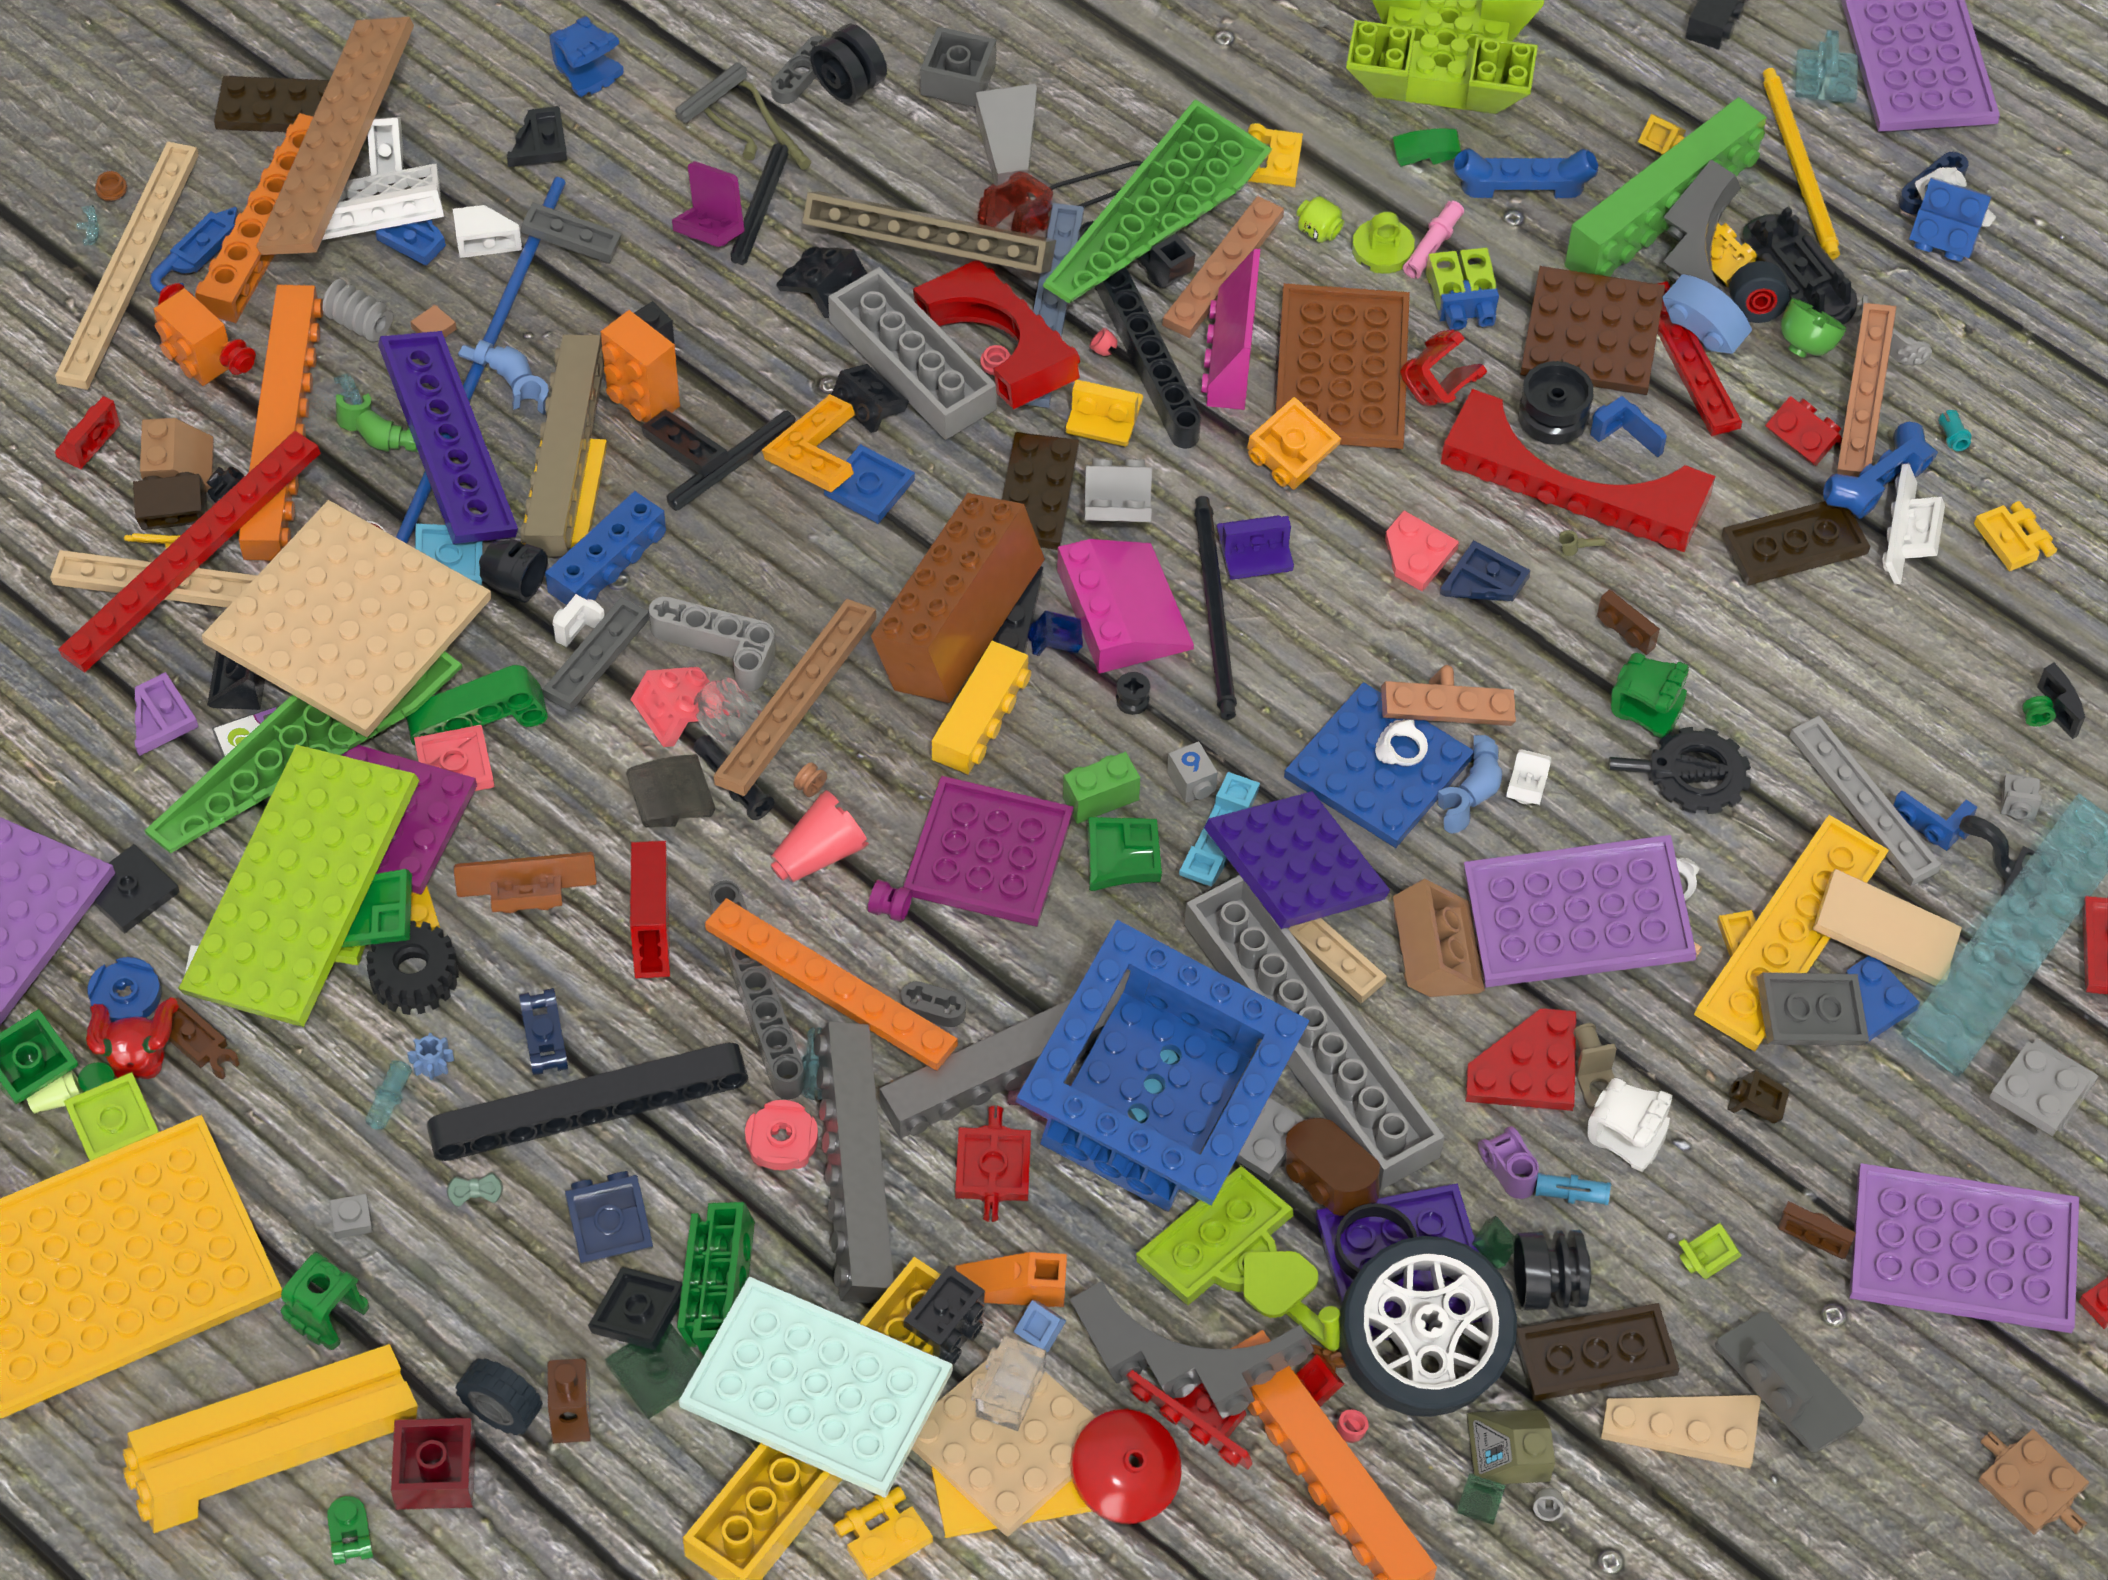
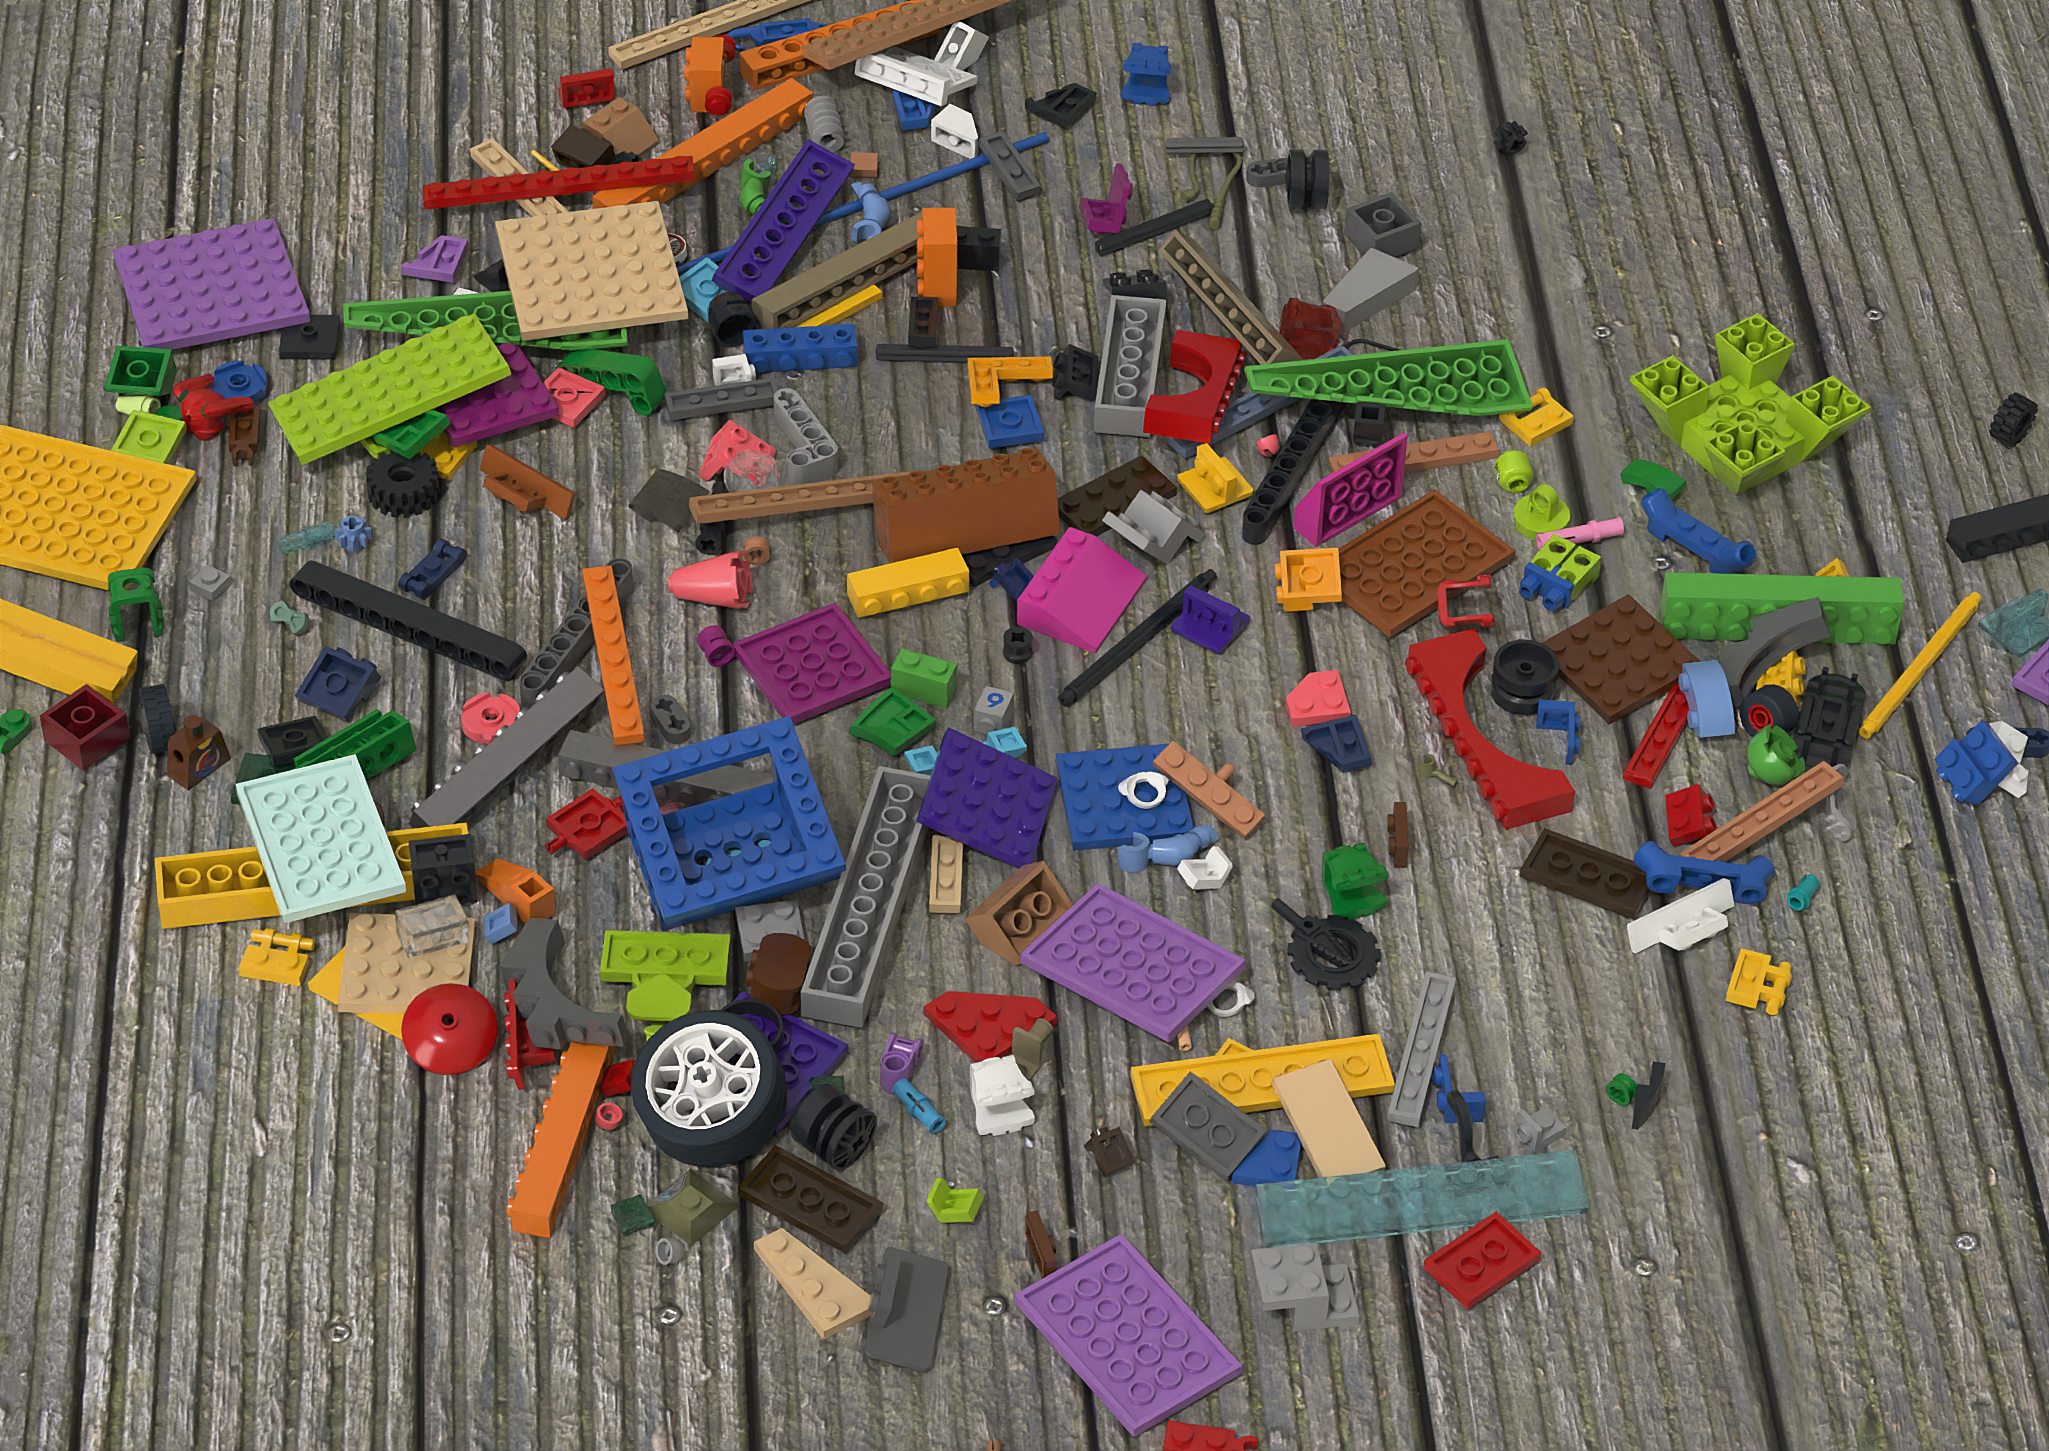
camera: 45 degrees right, 10 degrees down
red slope [630,841,670,979] -> none

